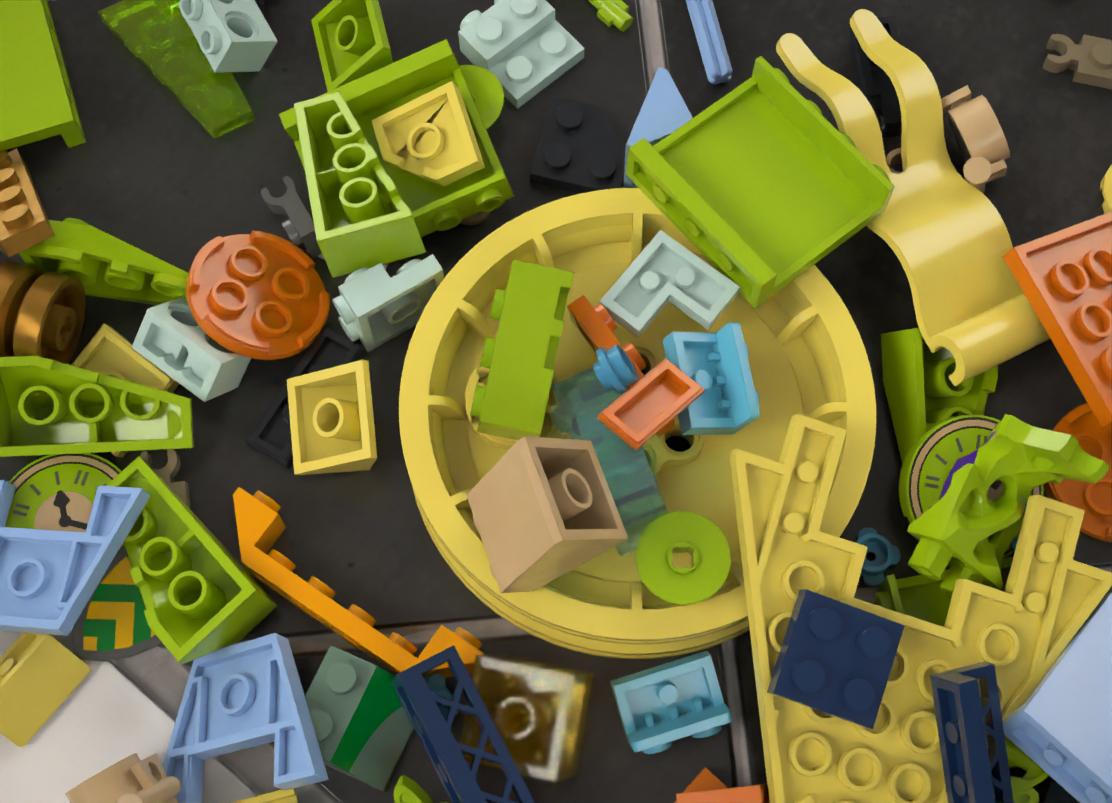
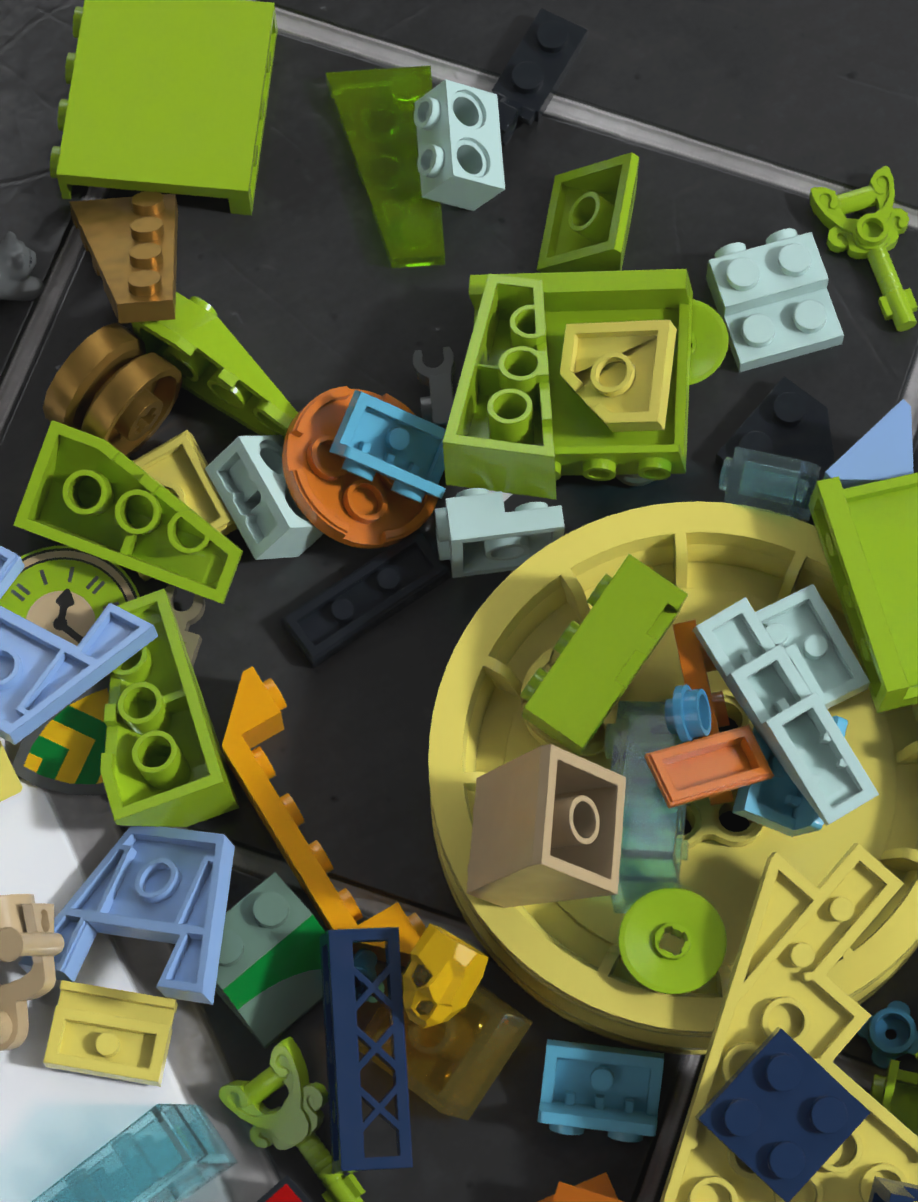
camera: 25 degrees right, 0 degrees up
light yellow slope [287,360,377,475] -> none
none -> medium azure bracket [329,390,446,503]
none -> yellow rock [403,923,489,1029]
none -> light aqua slope [693,597,879,826]
none -> clear light blue brick [719,447,821,521]

